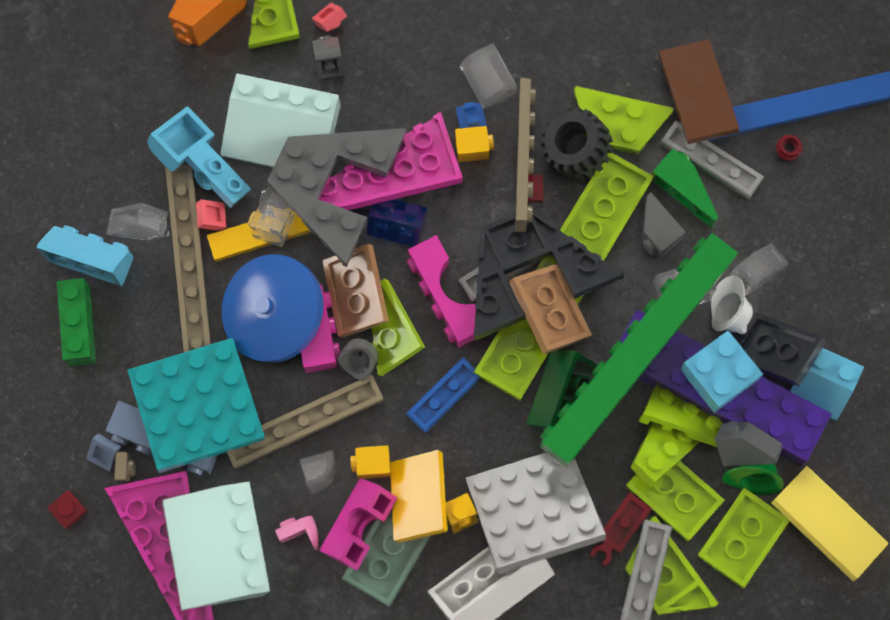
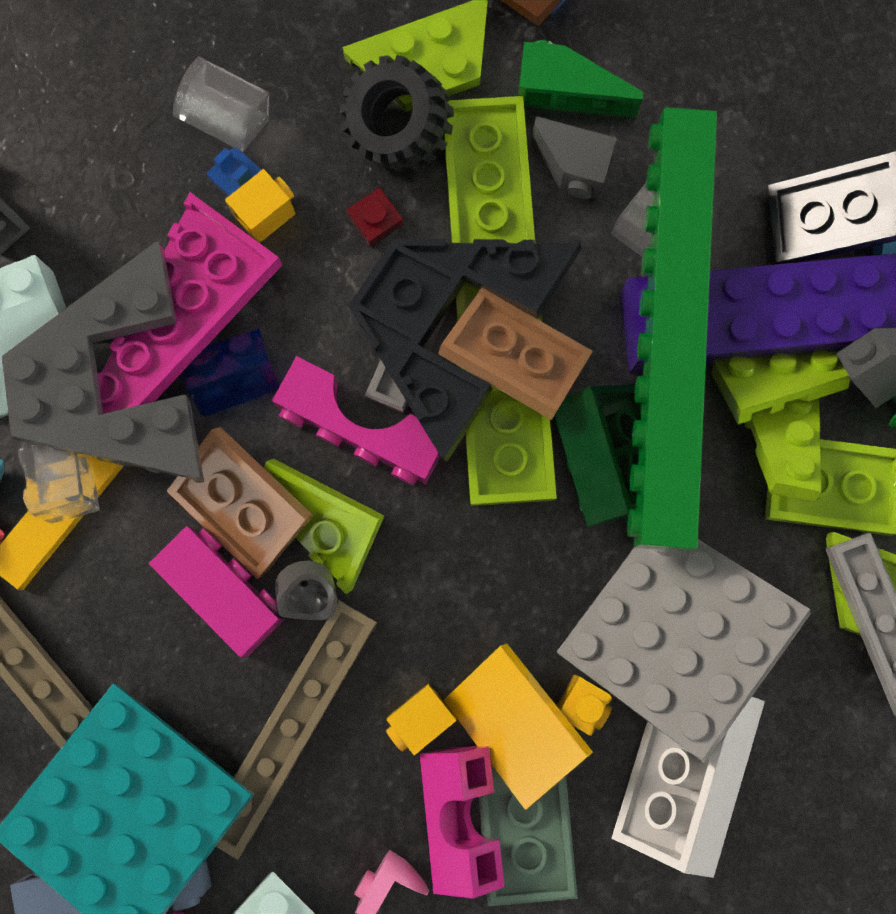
camera: 35 degrees left, 5 degrees up
blue dish [222,254,323,363] -> none
clear brick [300,451,337,494] -> none
blue tile [406,357,481,434] -> none
dark tan plate [515,78,536,232] -> none
dark red plate [590,492,652,567] -> none
light grey tile [660,121,764,200] -> none
medium azure brick [680,331,763,413] -> none
white piece [711,276,753,334] -> none
clear slope [730,243,789,296] -> none

